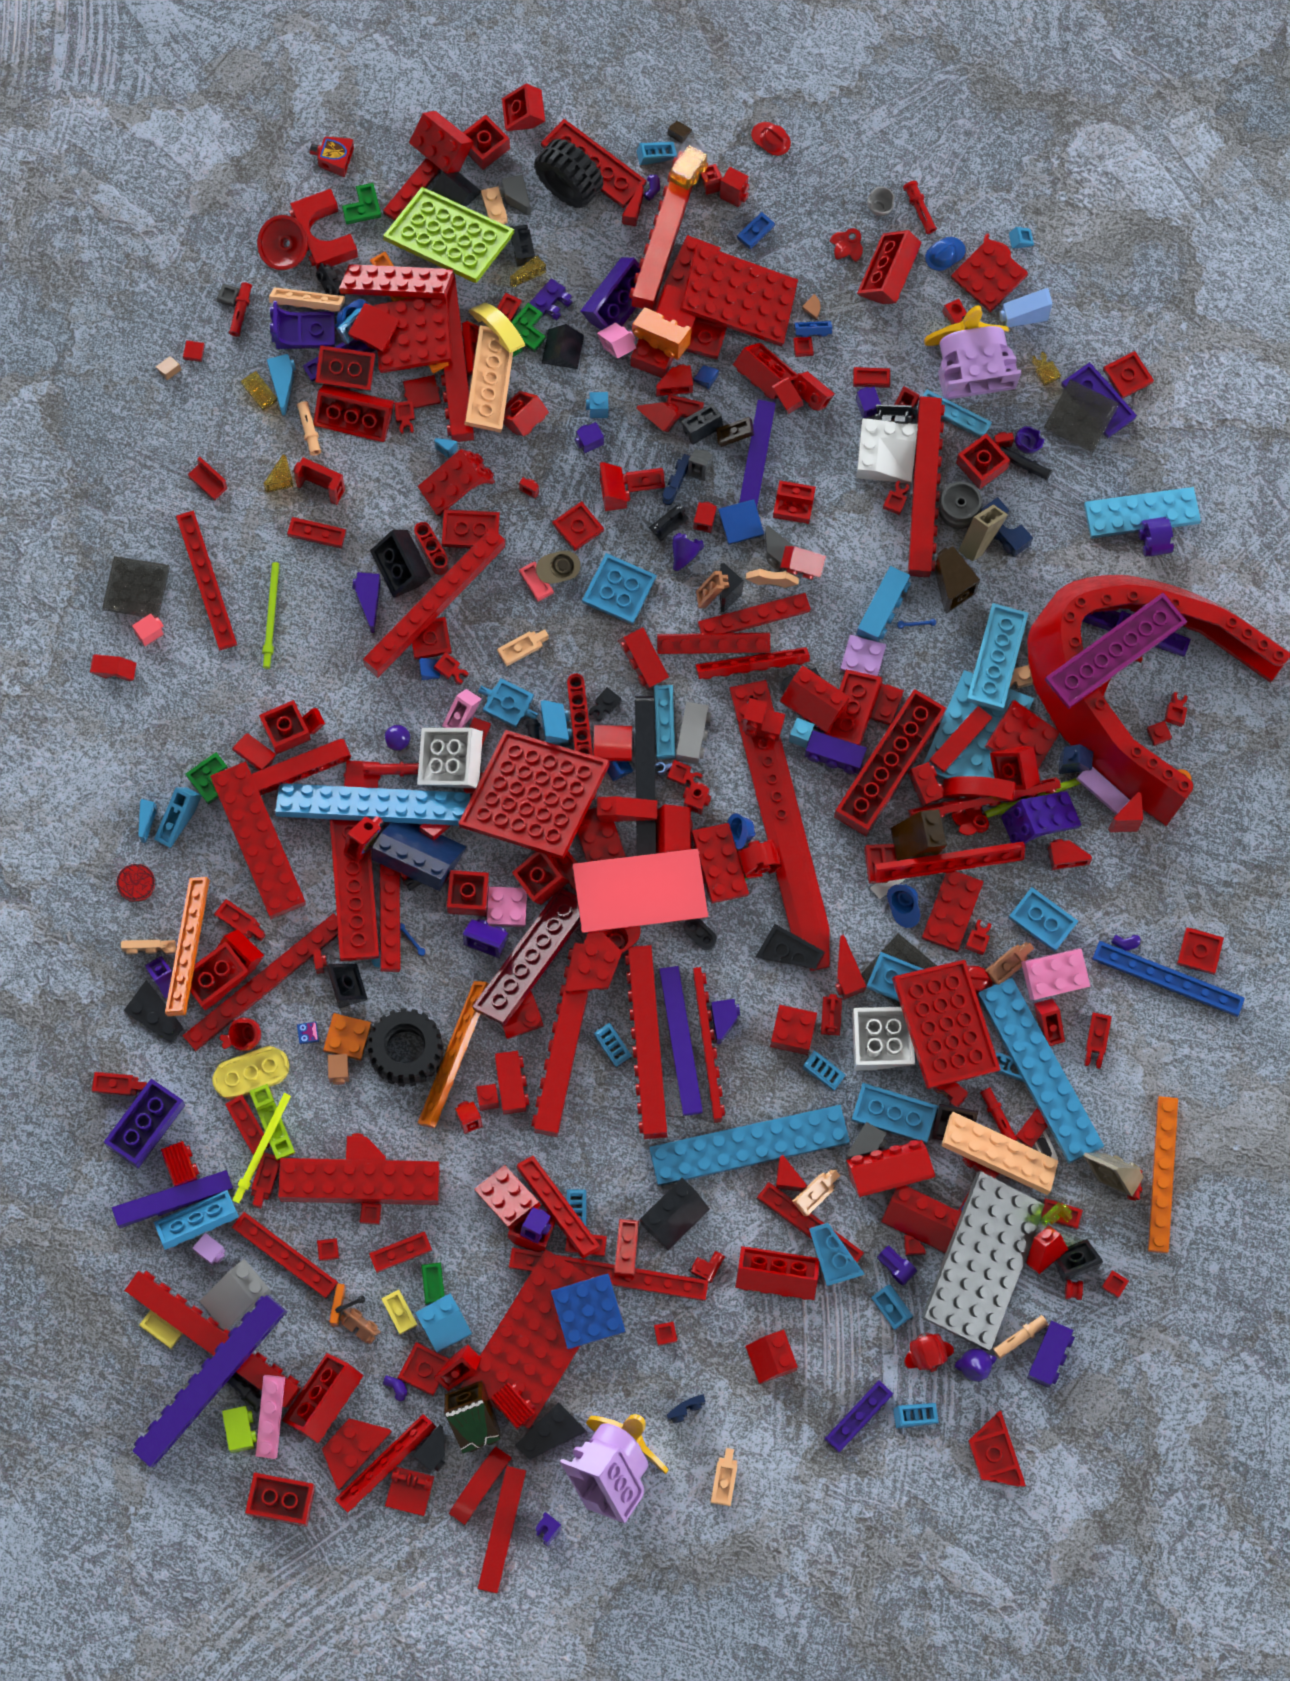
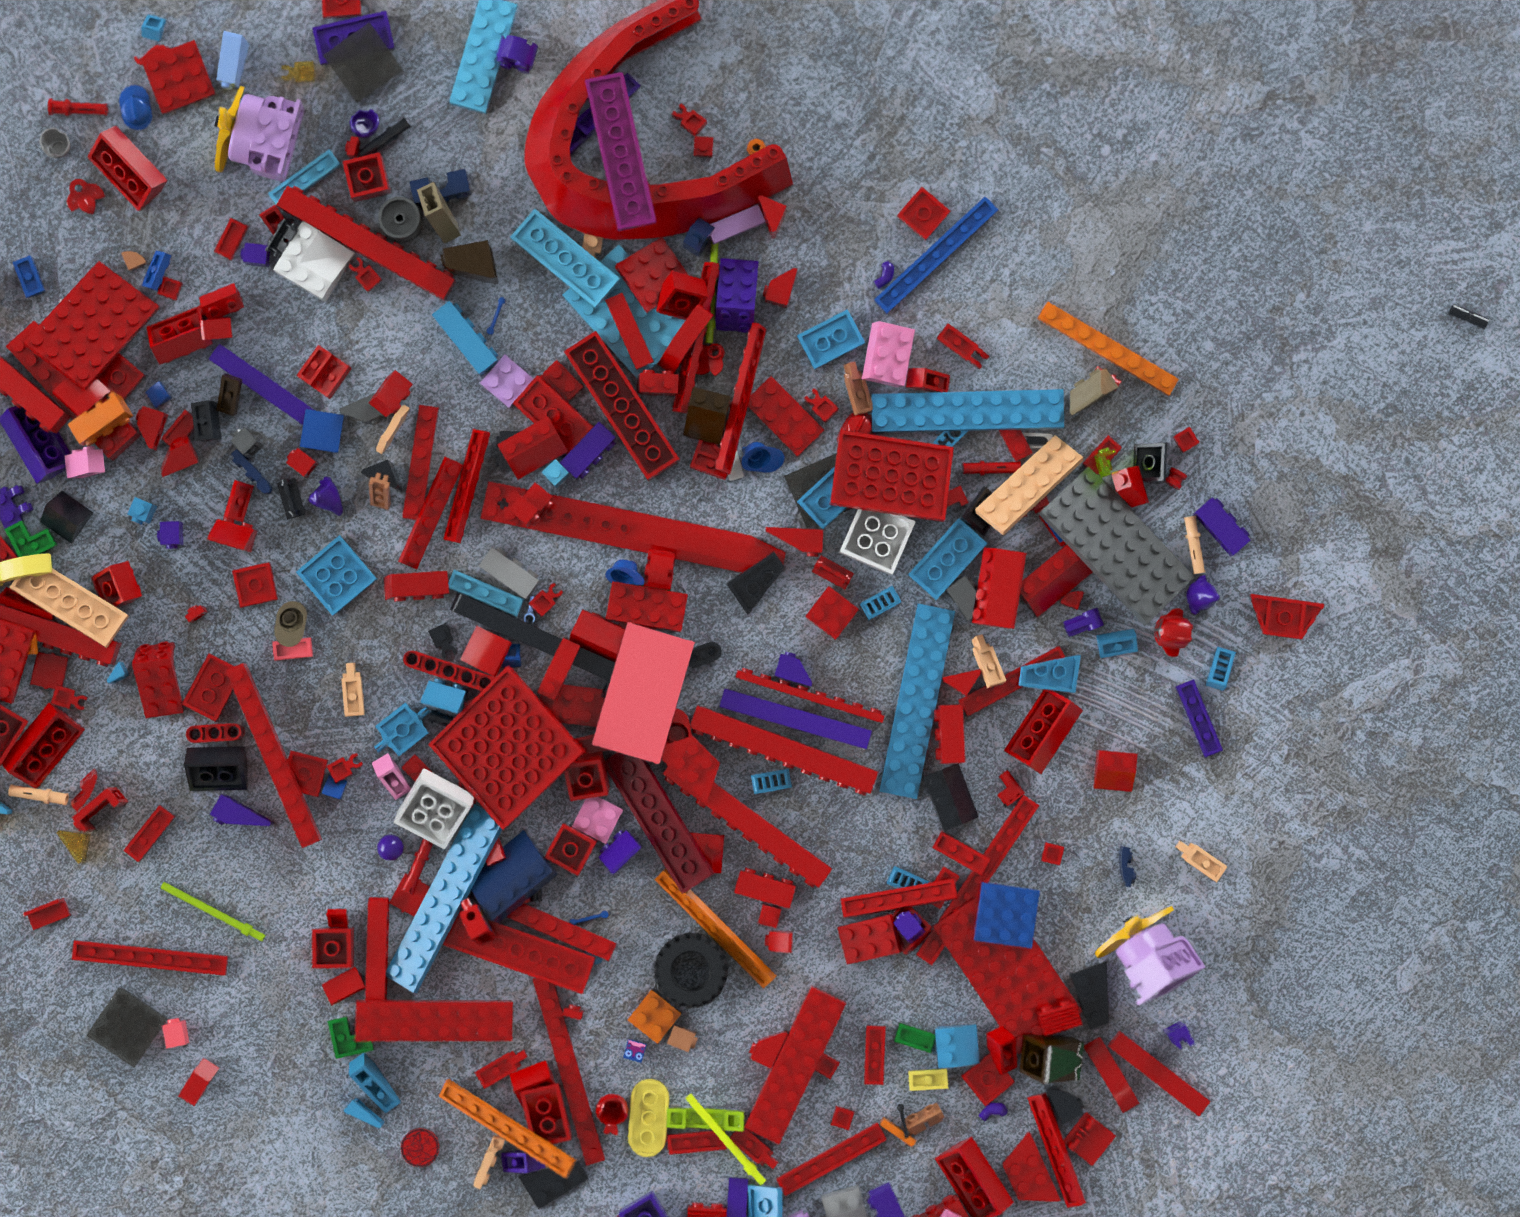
camera: 60 degrees left, 15 degrees up
black slope [326,963,368,1008] -> none
red brick [683,782,712,815] -> none
red leg [942,298,967,325] -> none
none -> red slope [71,769,97,812]
none -> red brick [934,704,965,764]

